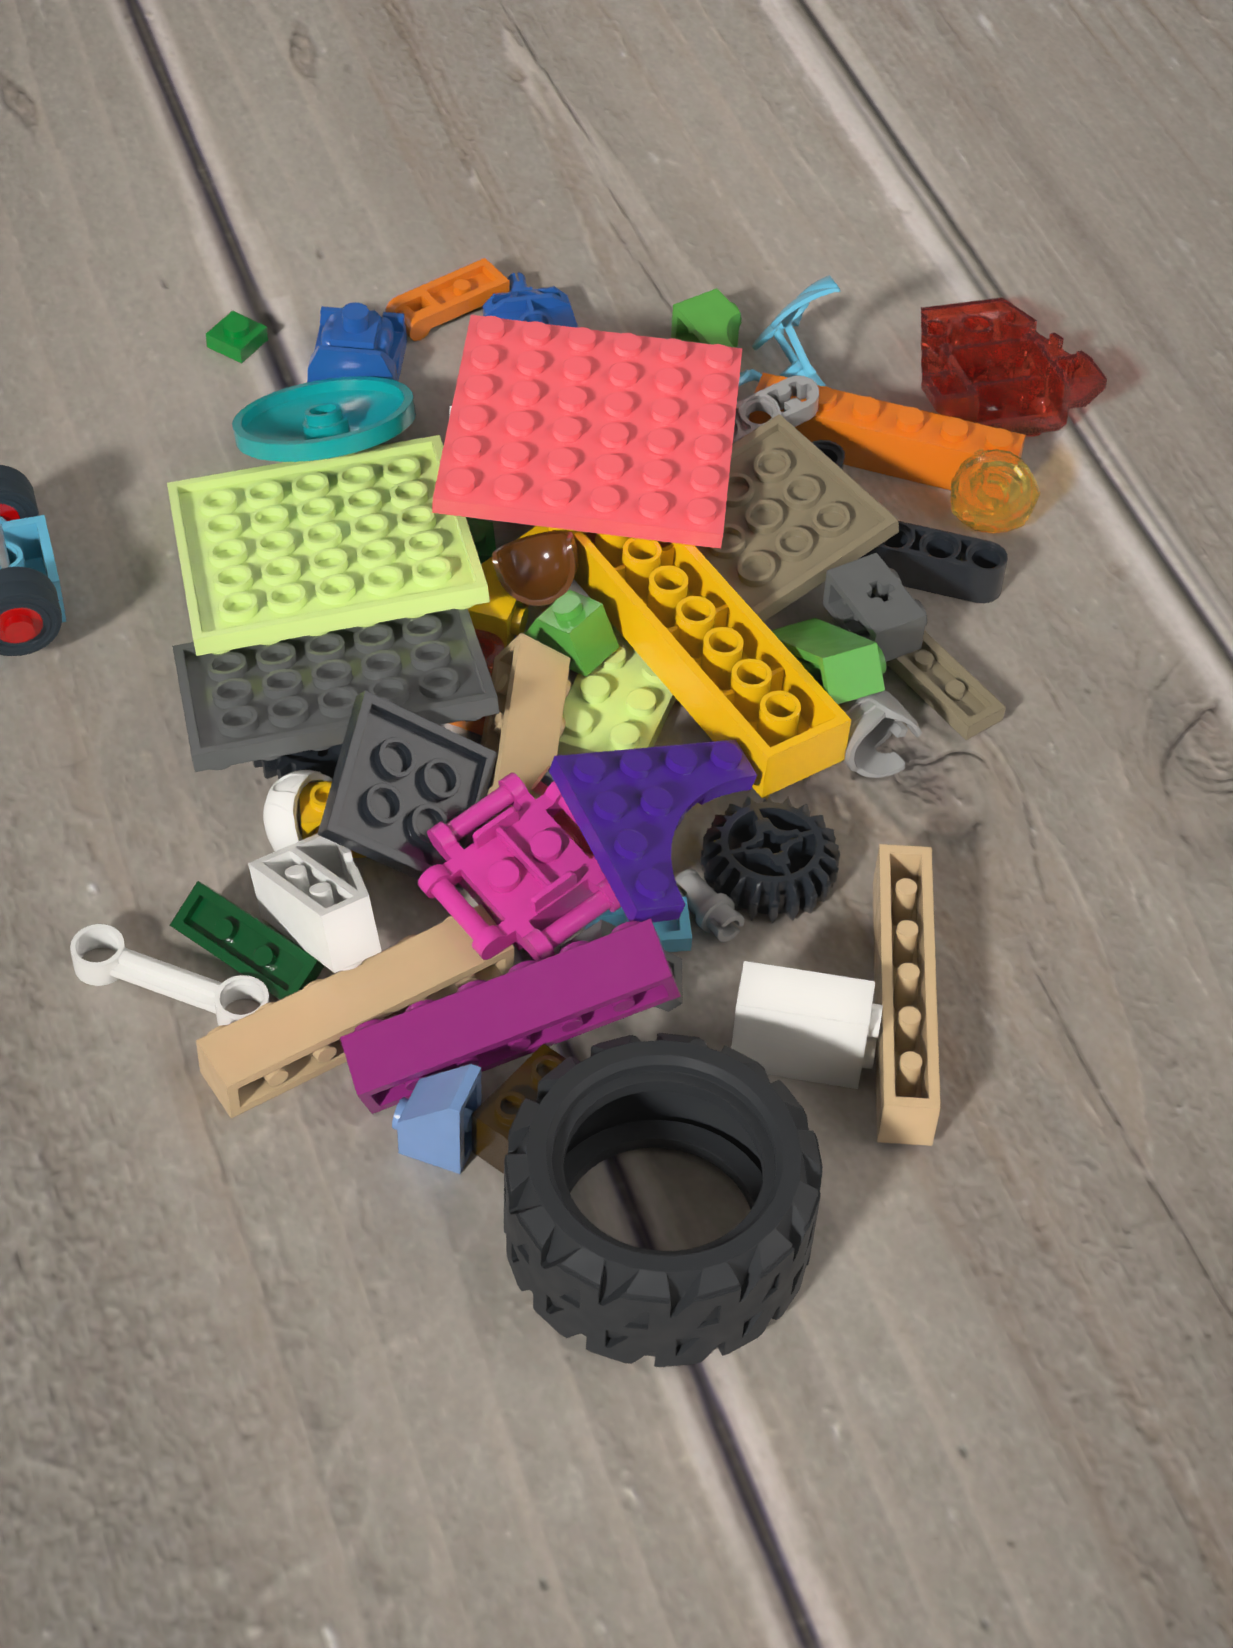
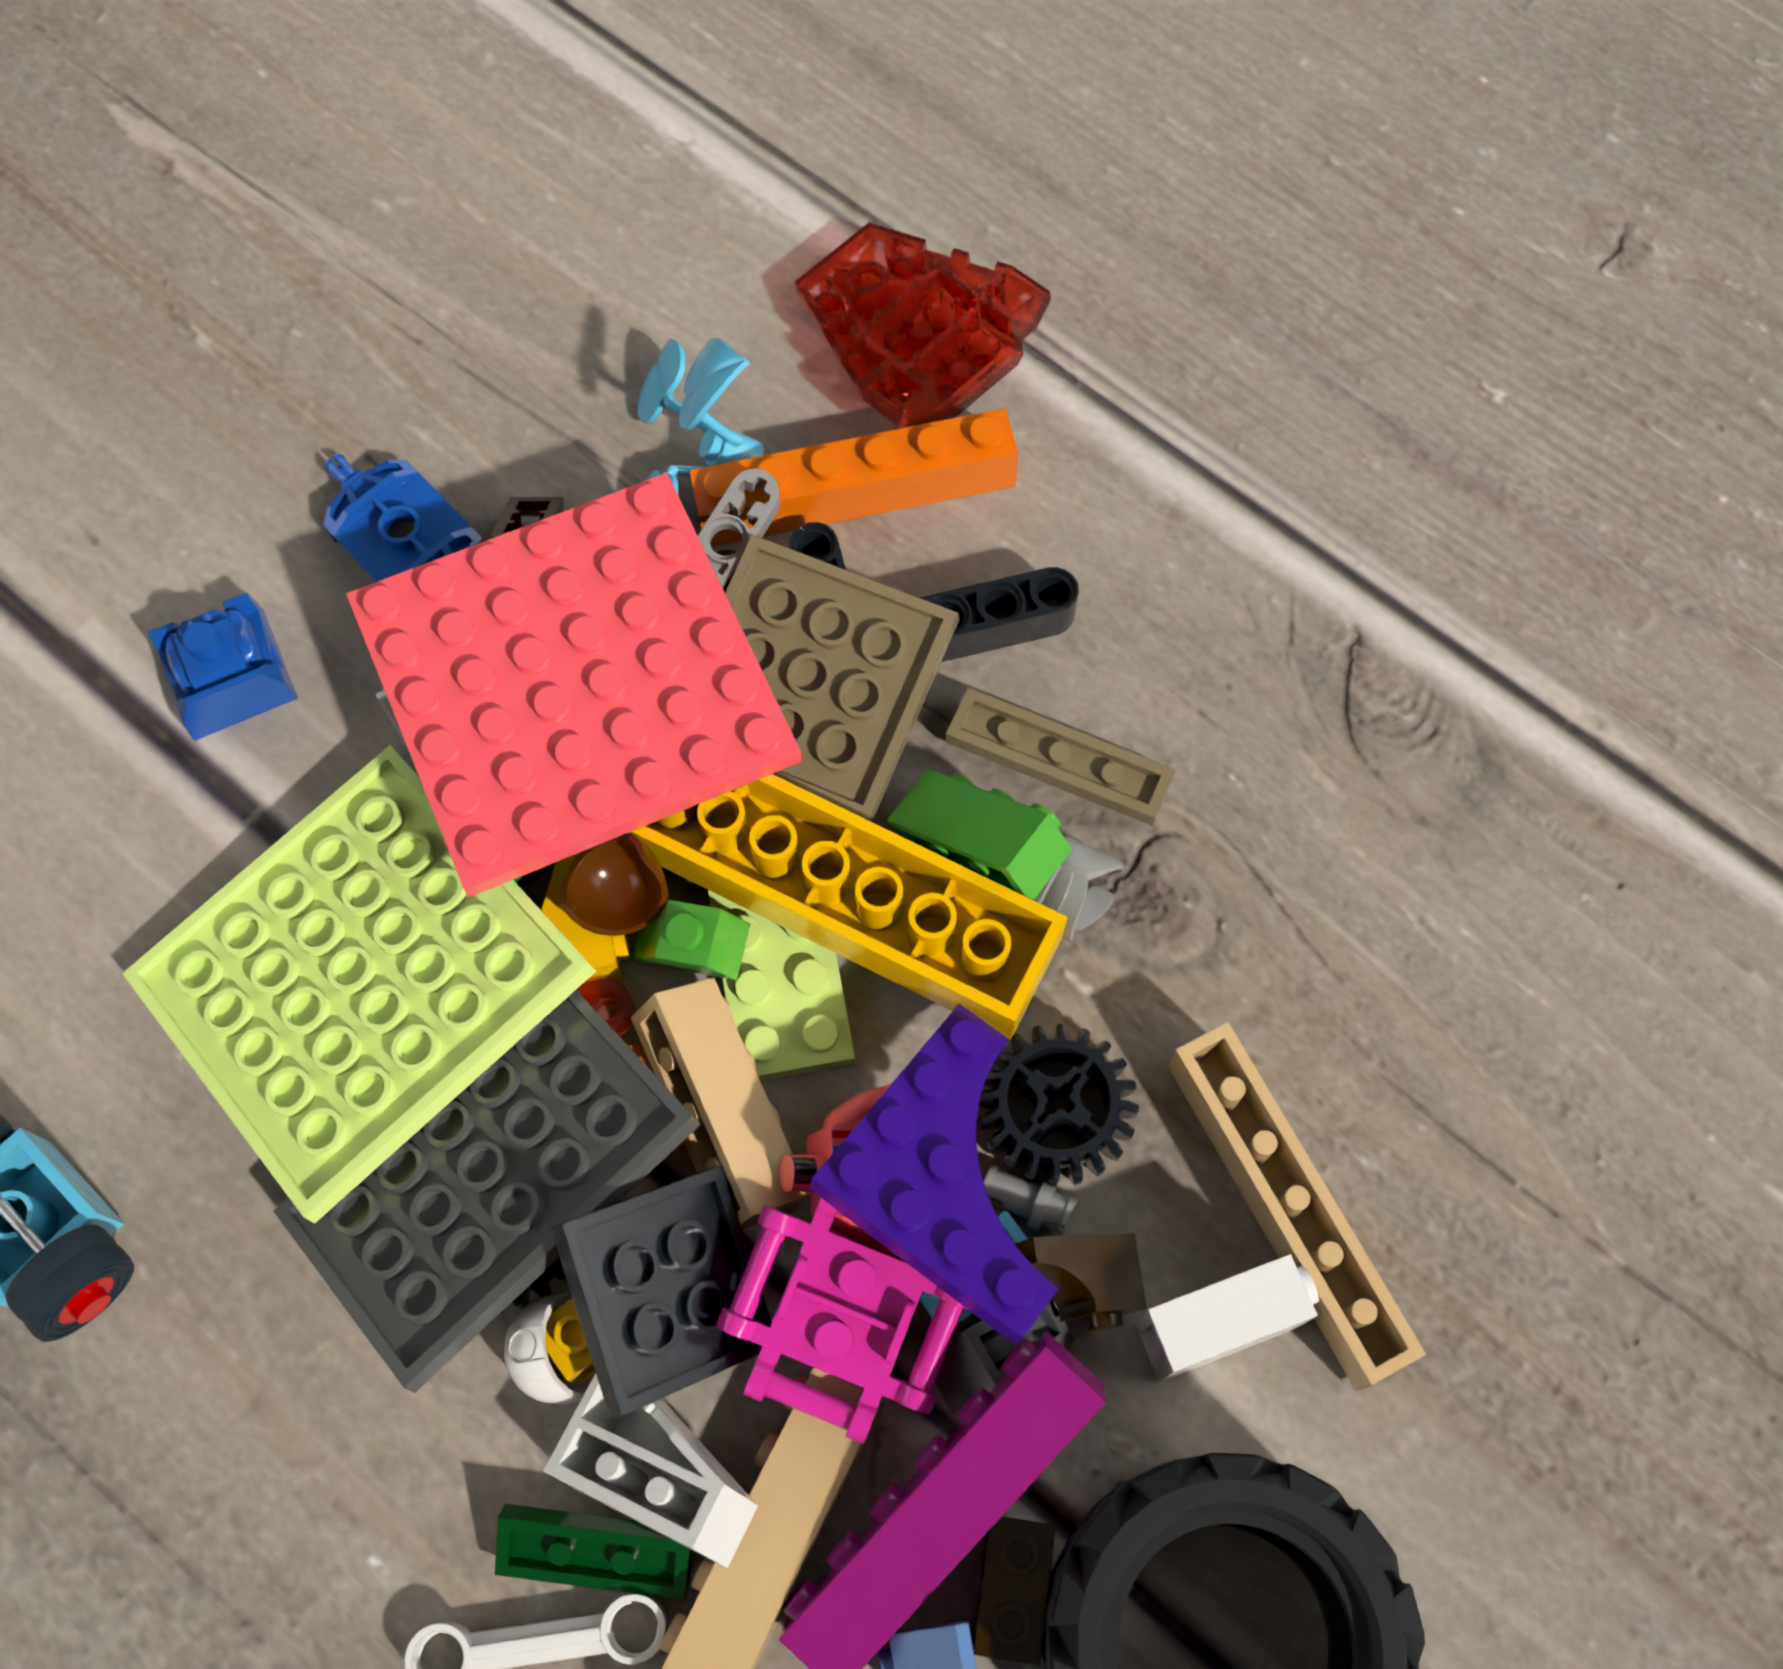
camera: 25 degrees left, 20 degrees up
green plate [206,310,268,364] -> none
teal dish [232,376,416,462] -> none
orange plate [386,258,510,341] -> none
bright green arch [671,288,742,347] -> none
dark grey brick [823,553,927,662] -> none
clear yellow hat [950,449,1041,533] -> none
none -> dark brown arch [1014,1233,1147,1331]

